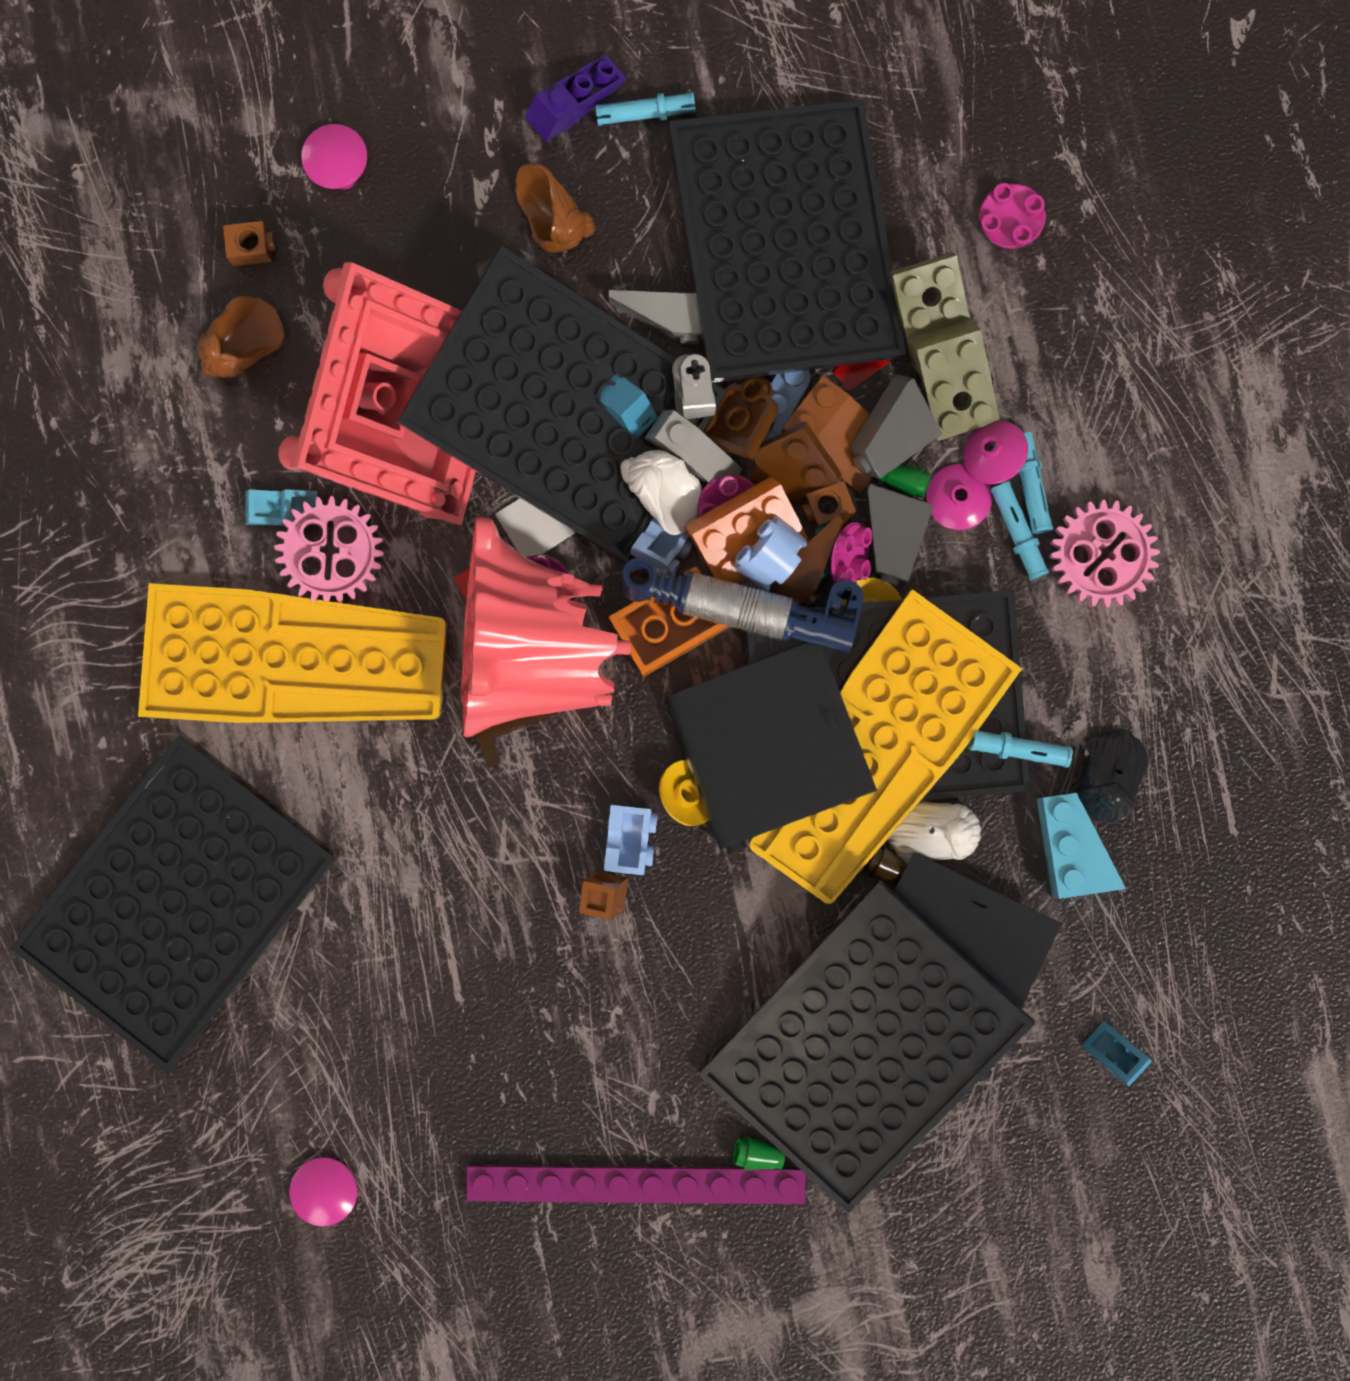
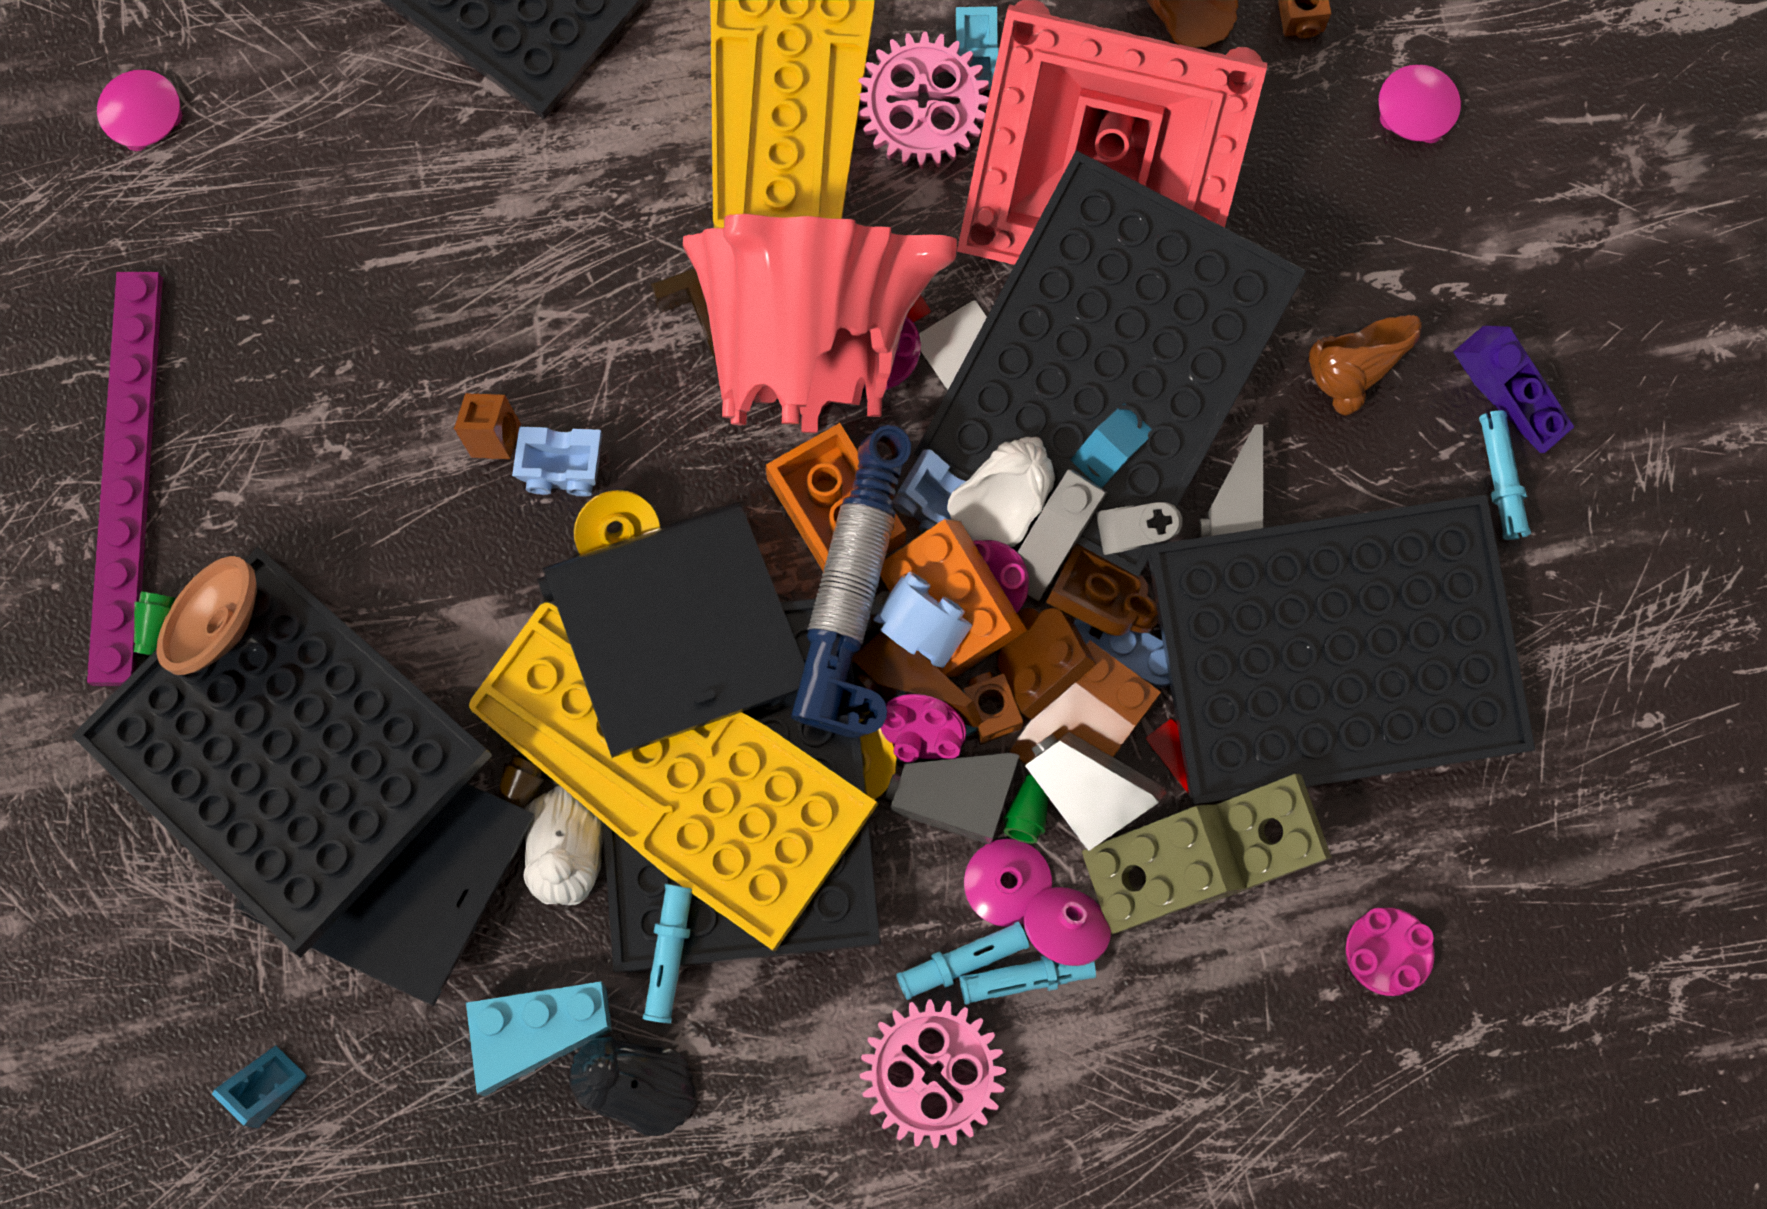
camera: 85 degrees right, 10 degrees down
none -> nougat dish [157,556,257,675]

